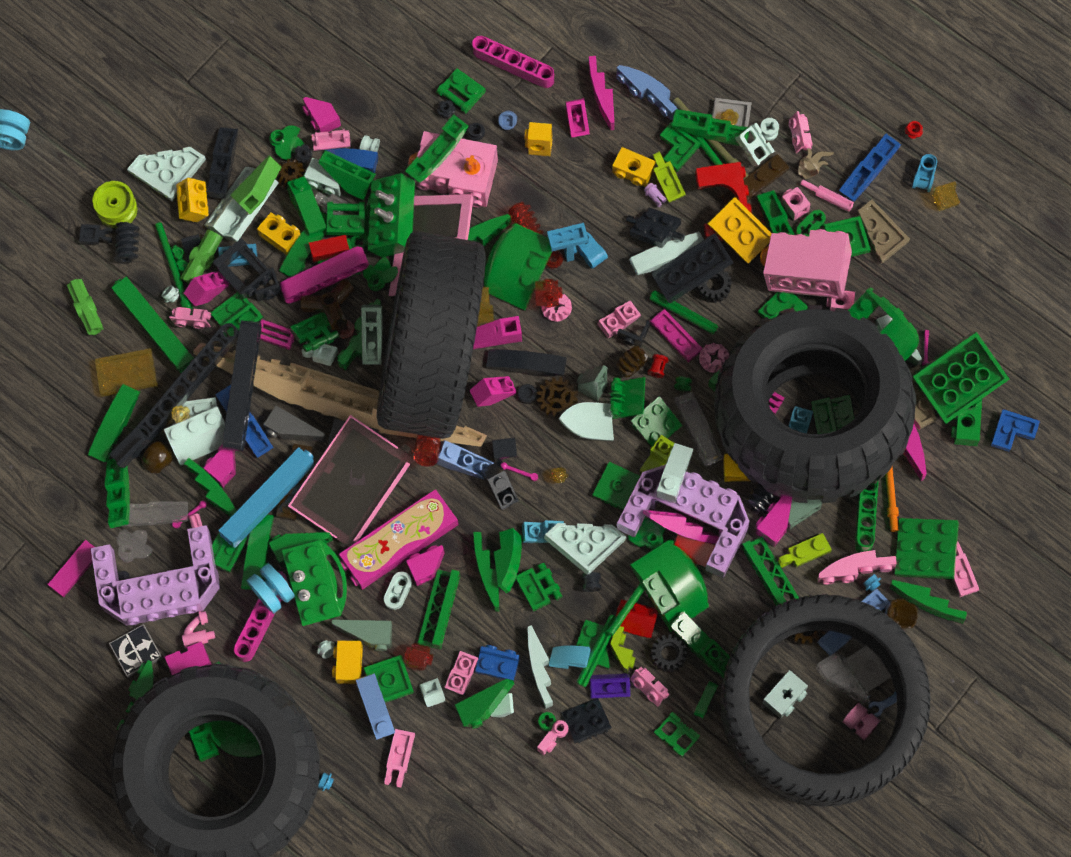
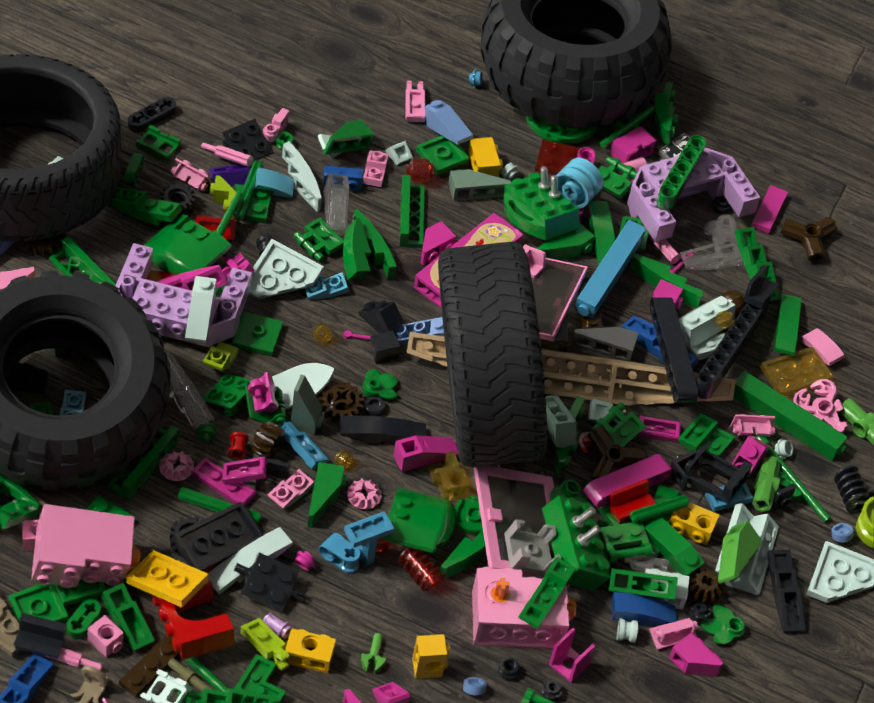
camera: 155 degrees right, 20 degrees down
yellow brick [176,177,208,222] -> none
light aqua plate [384,572,412,610] -> none
dark pink slope [470,376,517,407] -> none
clear red brick [535,279,563,308] -> none
none -> black panel [14,613,67,658]
none -> black beam [128,97,176,133]
none -> bright pink axle [201,142,253,167]
none -> dark pink hips [222,253,255,280]
none -> dark pink tile [222,457,267,485]
none -> dark pink hips [248,372,279,414]
none -> dark azure hinge [282,421,329,469]
none -> dark pink plate [295,551,316,571]
none -> green slope [307,462,347,528]
none -> clear slope [323,173,349,231]
none -> clear yellow plate [334,450,354,470]
none -> bright green bar [361,633,386,674]
none -> green plate [362,369,398,400]
none -> light grey panel [504,519,561,576]
none -> bright pink panel [523,245,546,278]
none -> clear red plate [535,139,579,175]
none -> dark pink piece [549,628,595,683]
none -> green plate [598,156,638,199]
none -> green axle [629,495,689,524]
none -> green beam [656,135,706,210]
none -> dark brown piece [780,217,837,263]
none -> bright pink animal [793,379,847,433]
none -> bright pink slope [802,328,845,366]
none -> medium blue tile [832,523,853,542]

